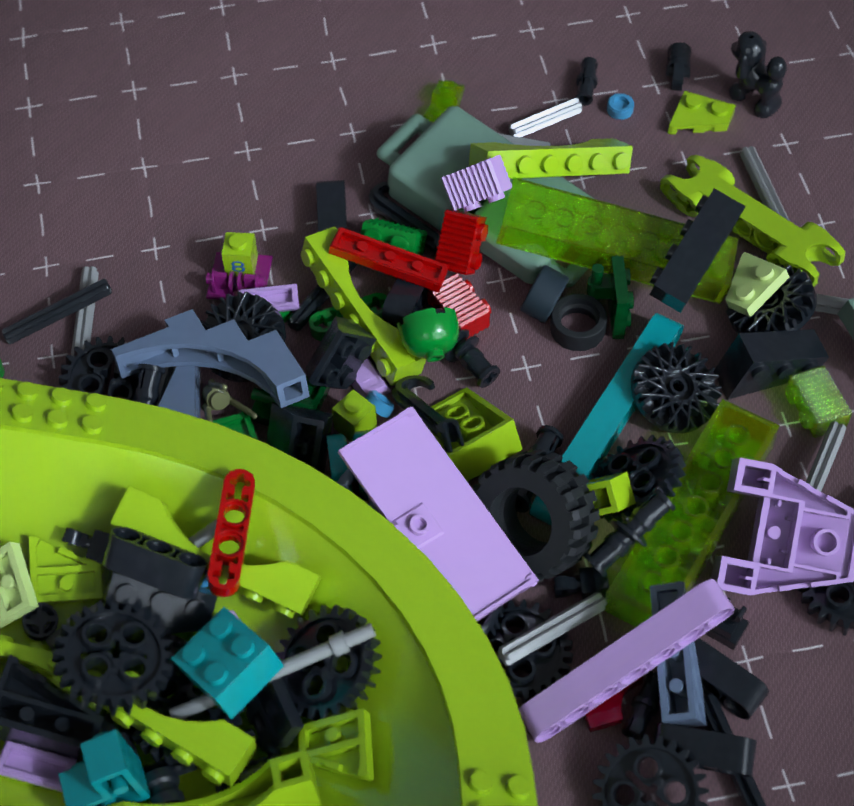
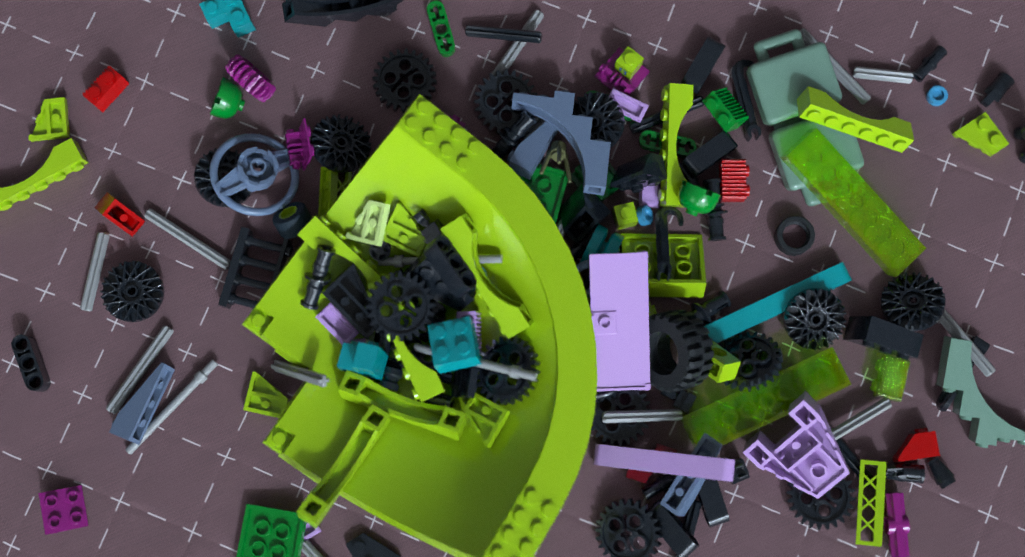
camera: 35 degrees right, 25 degrees up
red beam [208,469,255,597] -> none
red tile [328,226,449,292] -> none
clear neon green slope [423,80,465,122] -> none
red brick [435,210,488,275] -> none
lavender brick [441,154,512,213] -> none
black wheel [520,265,569,323] -> none
black piece [584,487,676,577] -> none
dark green plate [586,256,634,339] -> none
black wedge [649,188,746,313] -> none
lime piece [660,155,846,287] -> none
yellowish green wing [725,252,789,317] -> none
light grey axle [740,146,790,221] -> none

